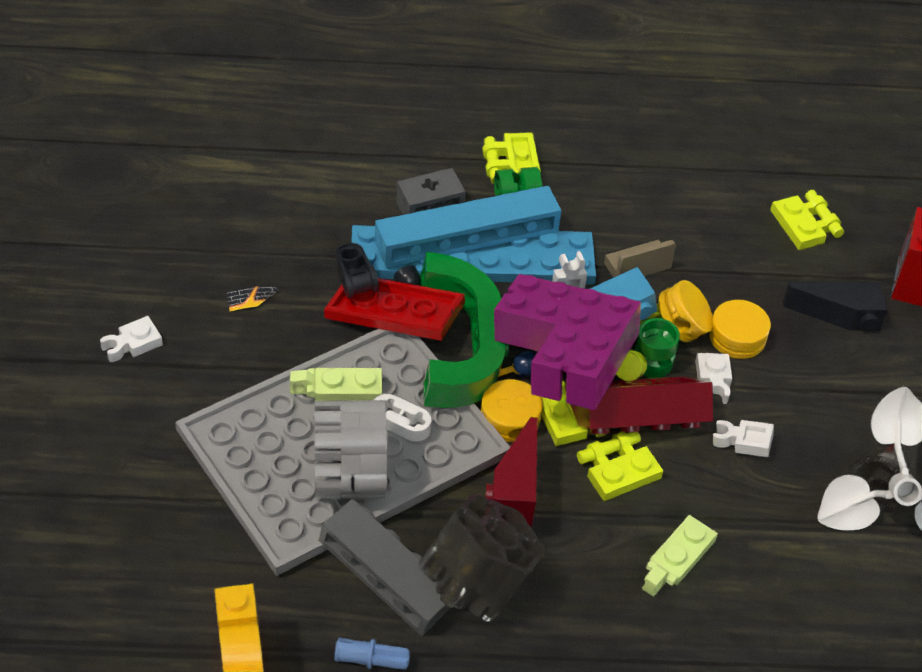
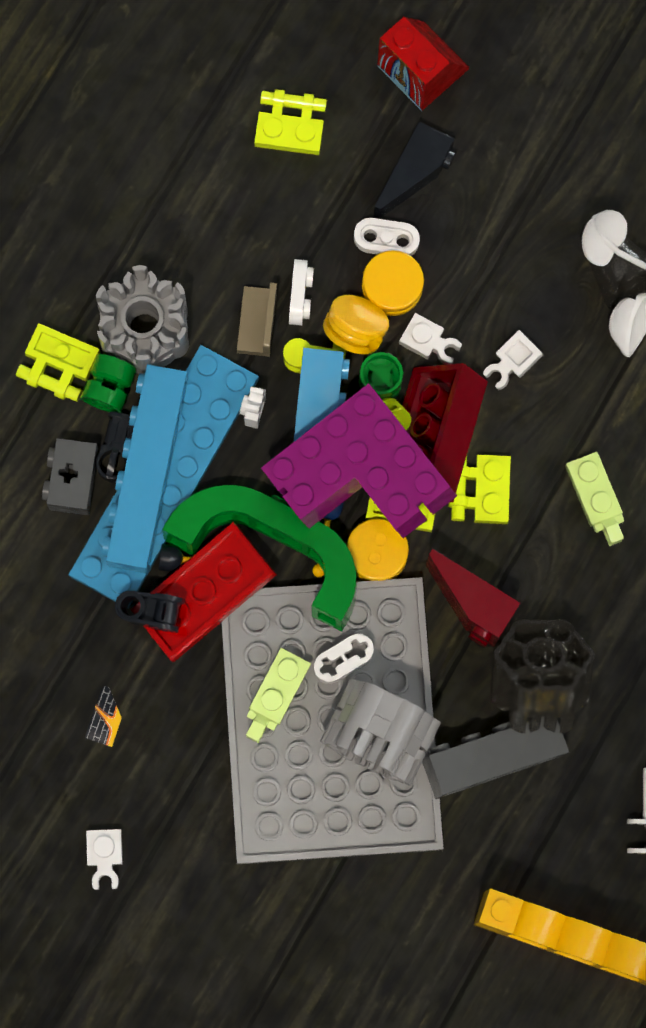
camera: 60 degrees left, 30 degrees up
medium blue axle [335,637,410,669] -> none
none -> light grey piece [96,265,189,374]
none -> white plate [289,259,314,326]
none -> white plate [354,218,420,256]

